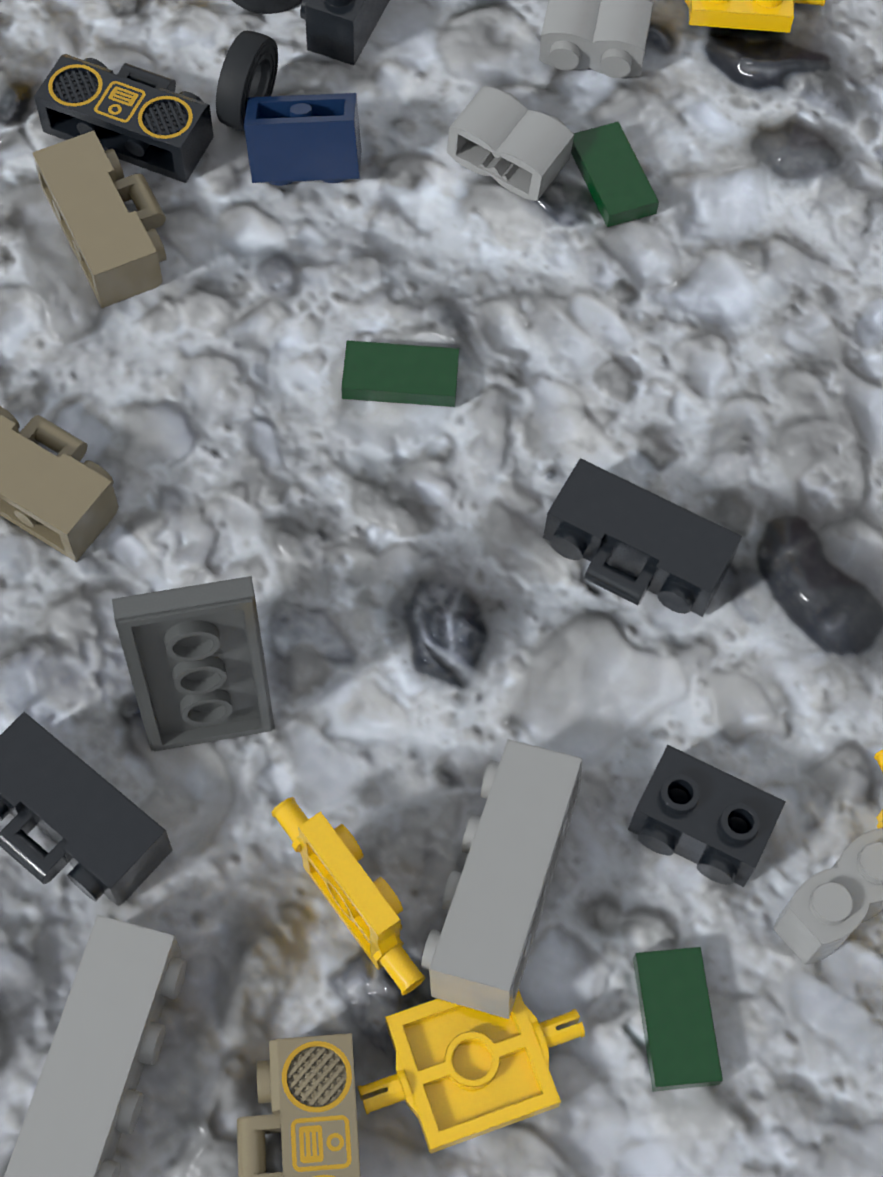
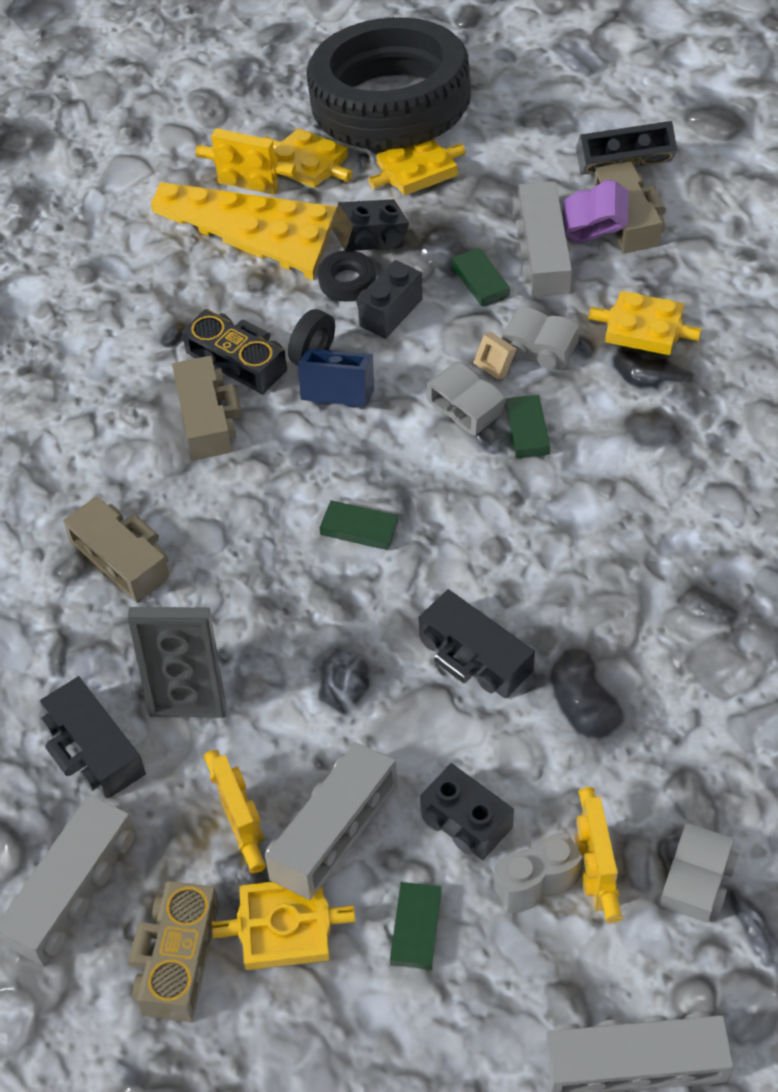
camera: 20 degrees right, 10 degrees down
none -> tan plate [473,332,517,380]

